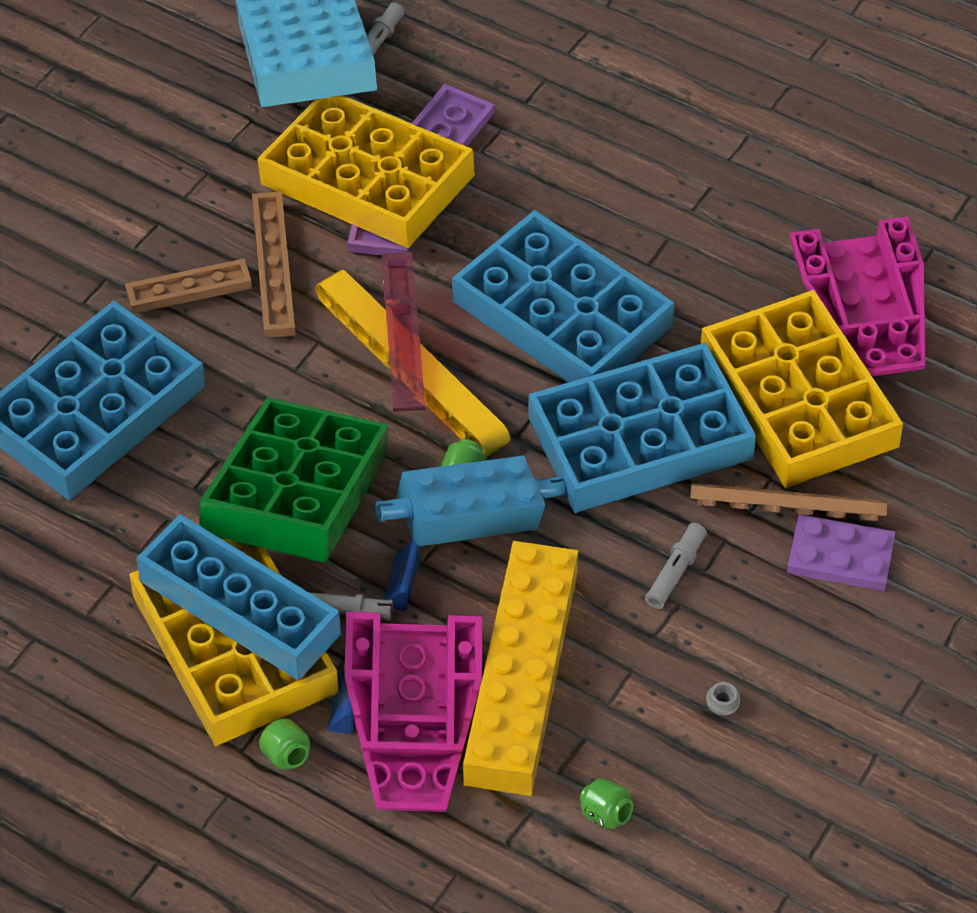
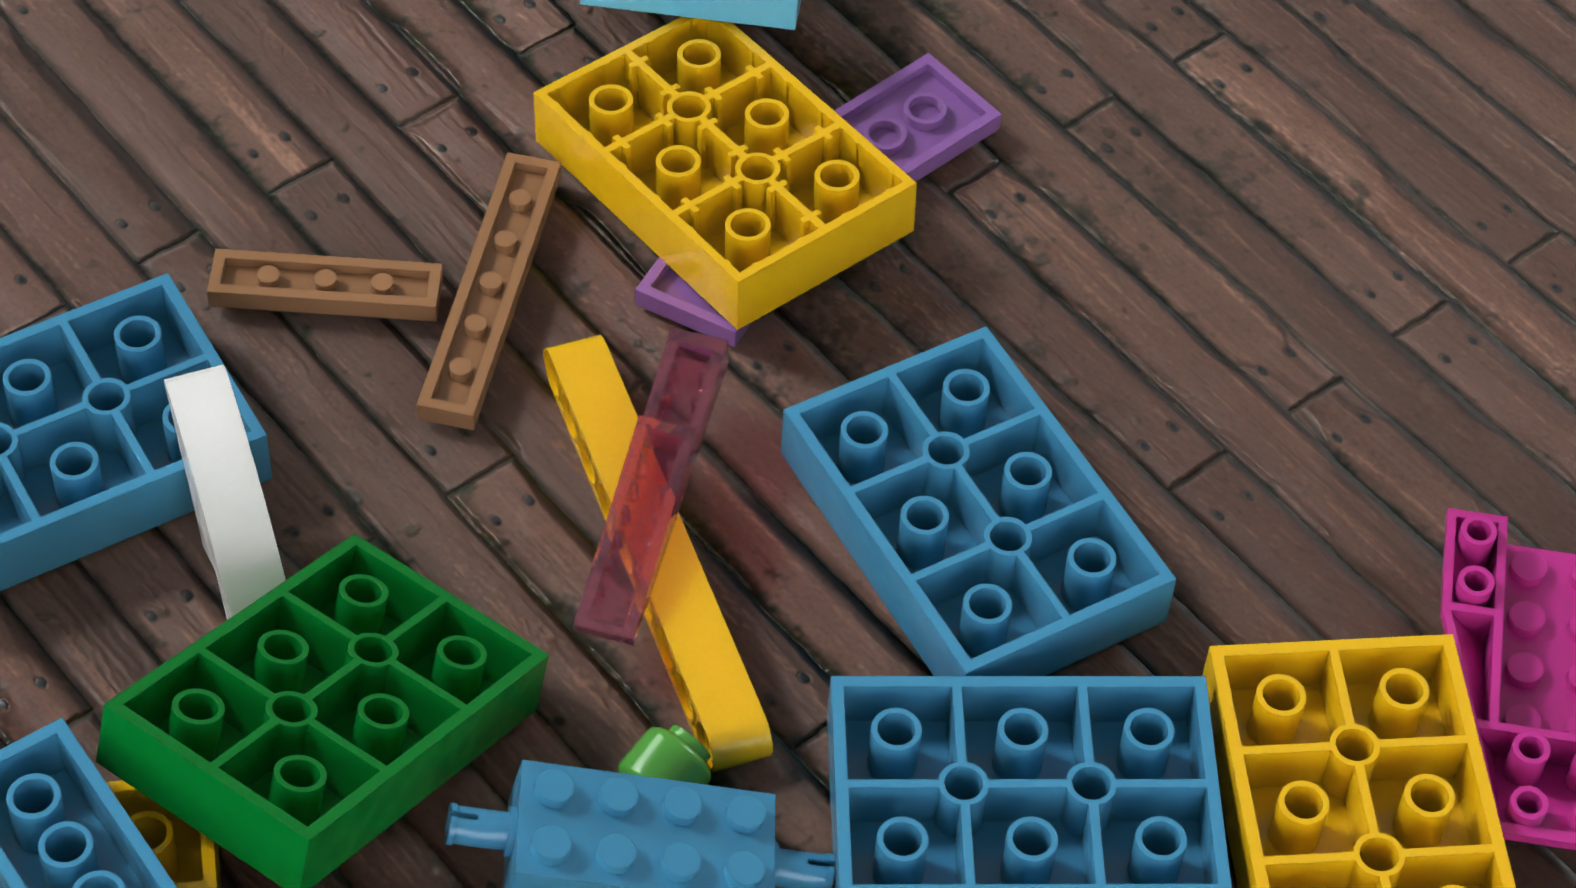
camera: 15 degrees right, 0 degrees up
none -> white slope [164,364,286,620]

